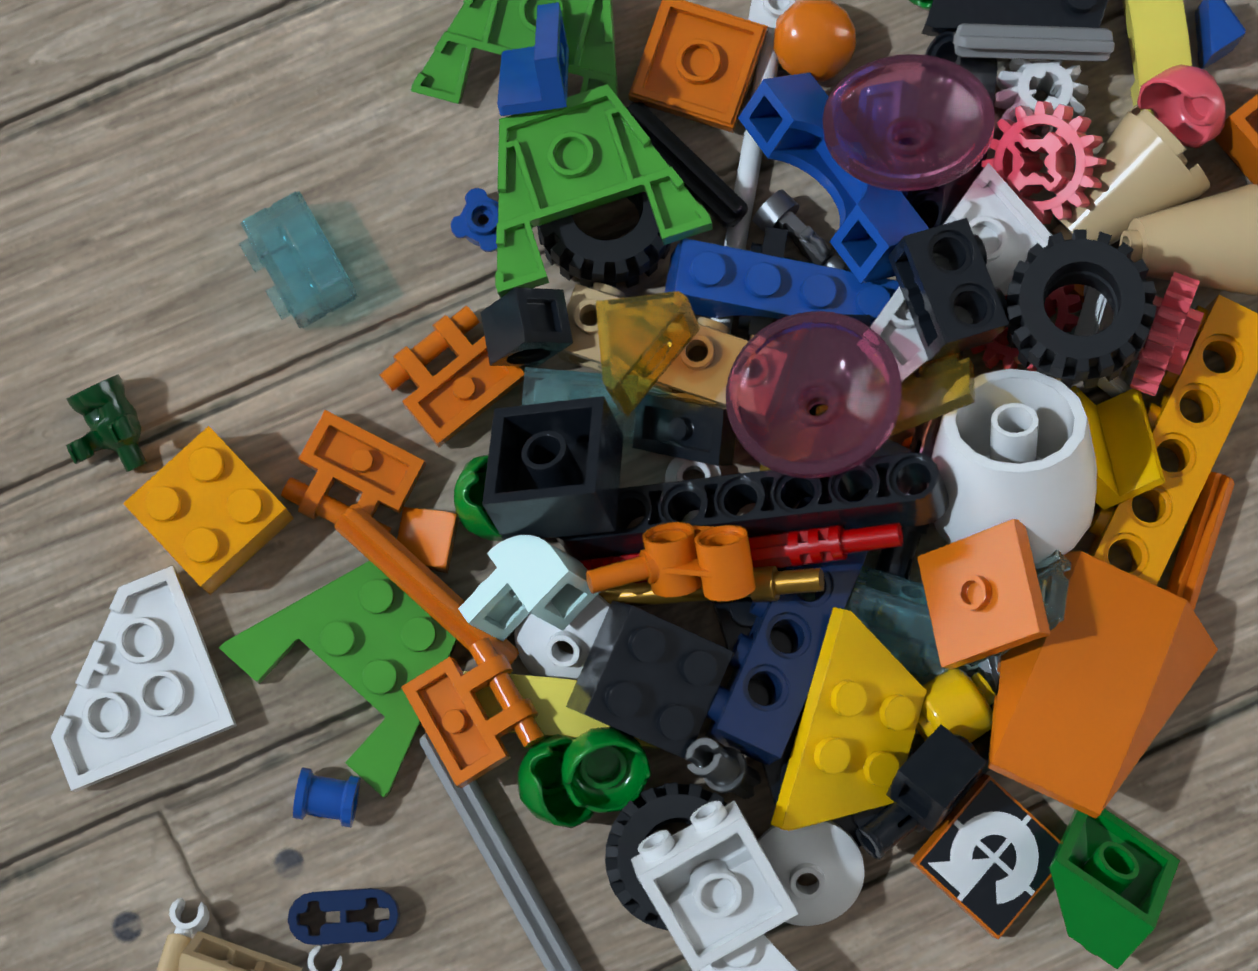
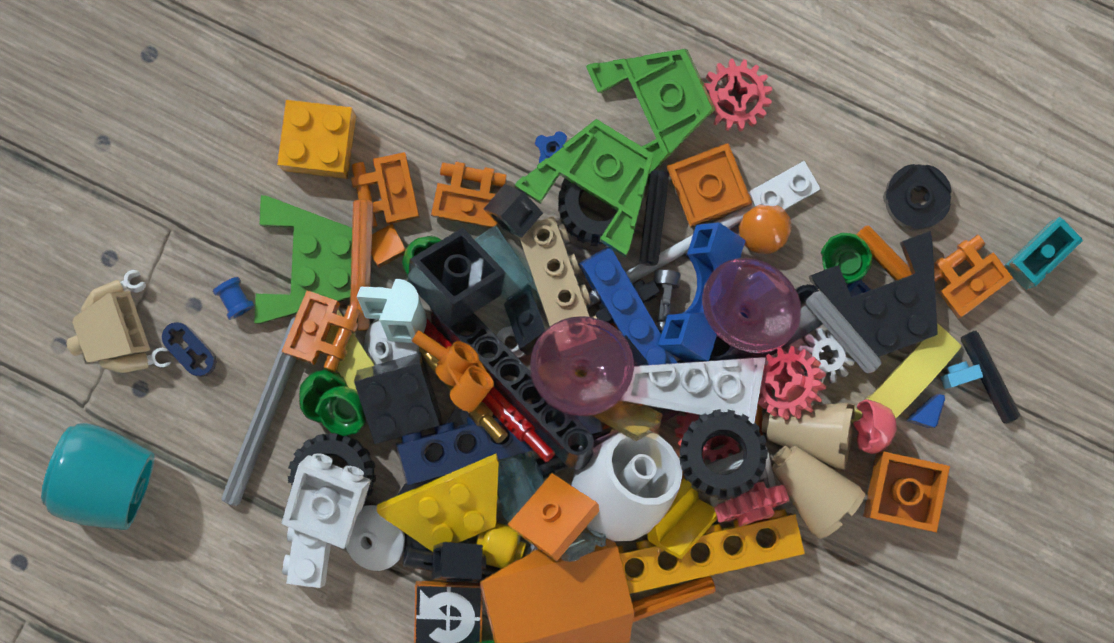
camera: 55 degrees right, 5 degrees up
white plate [51,566,237,792] -> none
dark green piece [66,374,147,472] -> none
clear light blue brick [239,191,358,329] -> none
blue panel [497,2,569,116] -> none
clear yellow slope [595,291,700,417] -> none
dark grey axle [686,737,761,799] -> none
black brick [888,218,1009,361] -> none

